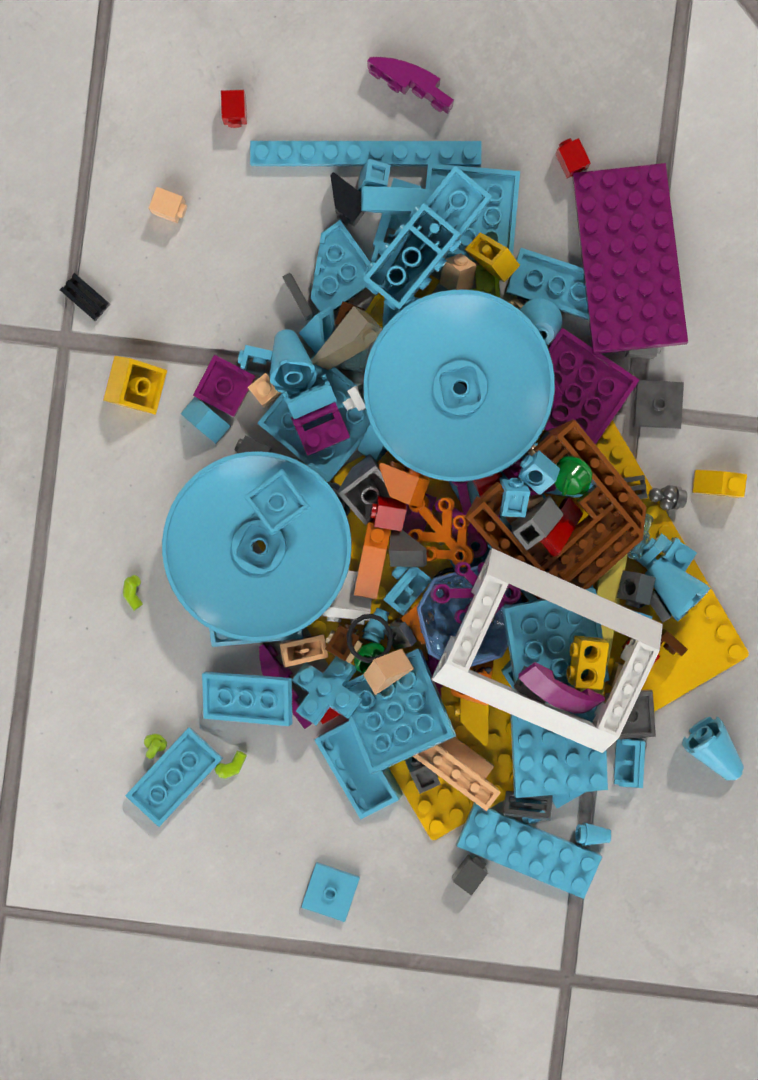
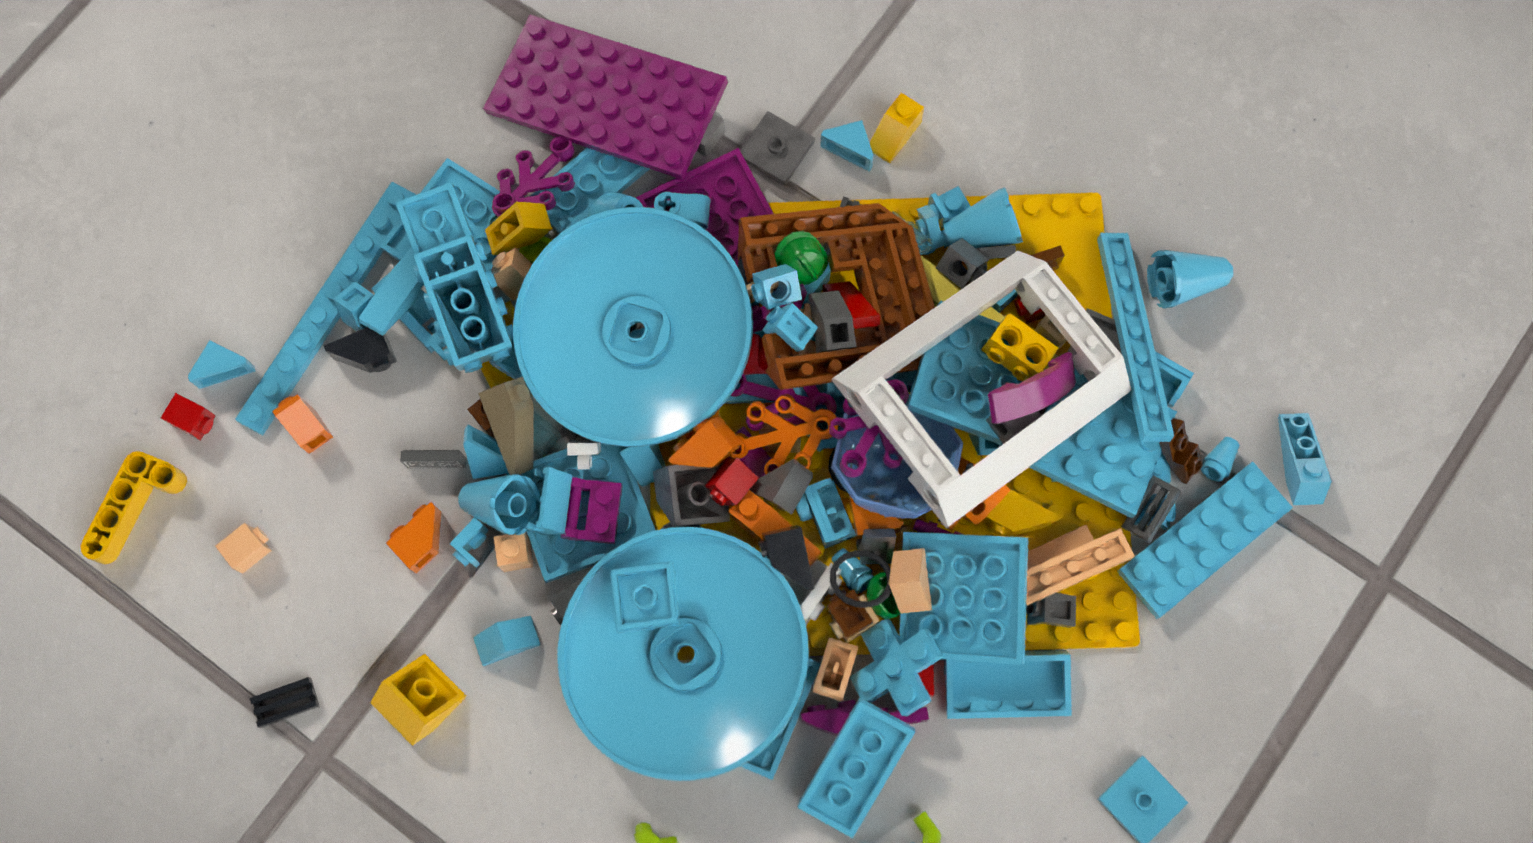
camera: 55 degrees left, 15 degrees down
magenta plate [193,354,256,418] -> none
medium azure plate [310,220,371,312] -> none
magenta slope [367,57,454,114] -> none
dark grey brick [452,855,488,896] -> none
red brick [555,138,591,179] -> none
flat silver piece [648,485,687,510] -> none
none -> yellow beam [80,451,187,565]
none -> medium azure slope [188,340,256,389]
none -> orange slope [272,394,333,454]
none -> orange slope [386,502,442,574]
none -> magenta plant [492,136,575,218]
none -> medium azure piece [654,192,711,229]
none -> black slope [758,525,814,590]
none -> medium azure slope [820,120,874,172]
none -> medium azure plate [1097,233,1174,442]
none -> reddish brown slope [1159,418,1203,484]
none -> medium azure slope [1278,413,1332,505]

